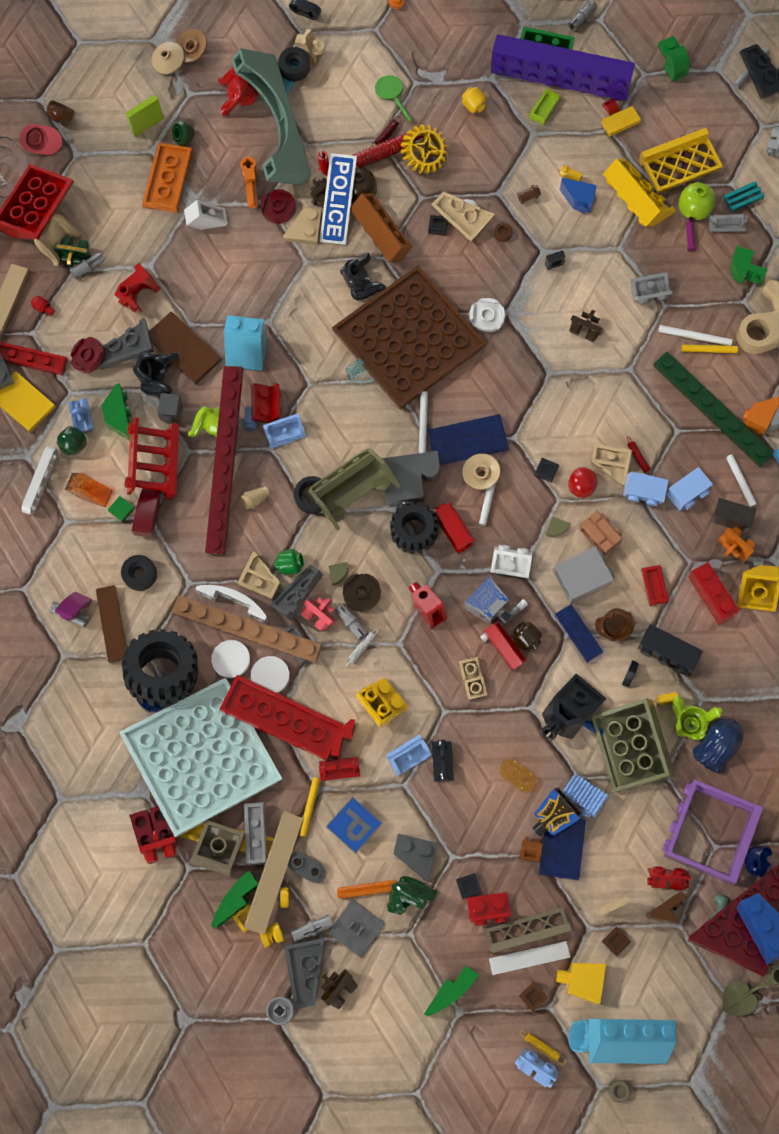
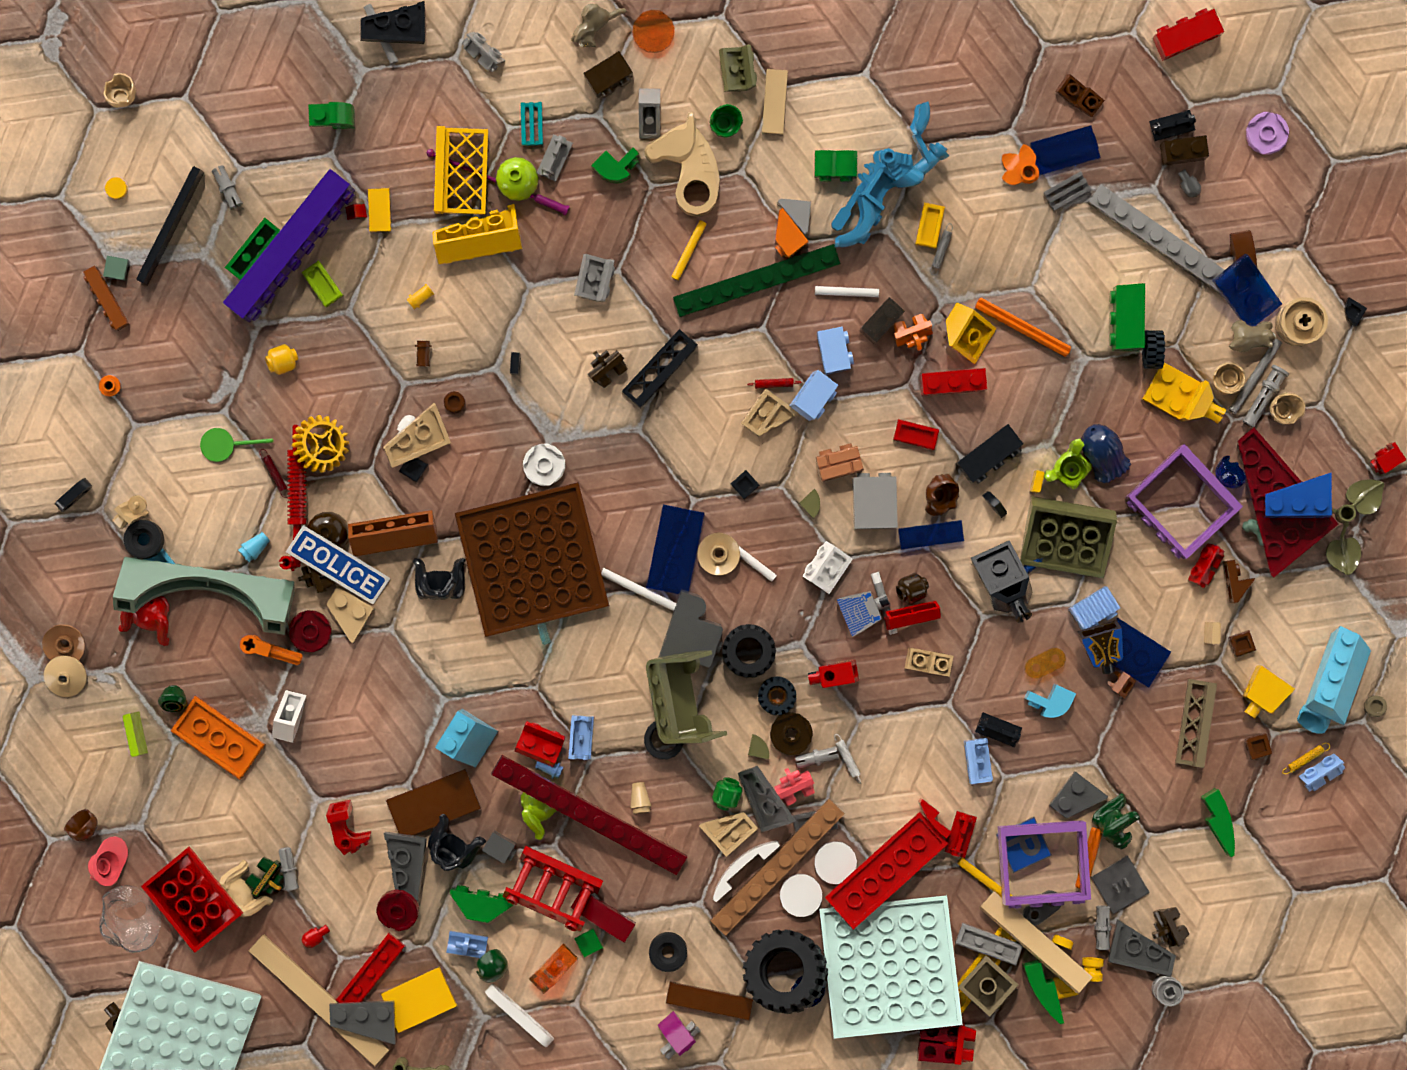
camera: 70 degrees left, 15 degrees up
yellow brick [355,677,408,728] -> none
red window [435,502,475,554] -> none
black tile [456,873,482,899] -> none
red bracket [467,892,511,926] -> none
white sticker [489,941,570,975] -> none
blue slope [560,178,597,213] -> none
red hair [568,467,598,498] -> none
white bar [658,325,732,346] -> none
none -> medium azure cone [238,532,270,563]
none -> black fence [622,329,698,409]
none -> black bush [758,676,797,715]
none -> medium lavender window [997,820,1091,909]
none -> medium azure brick [1024,684,1076,718]

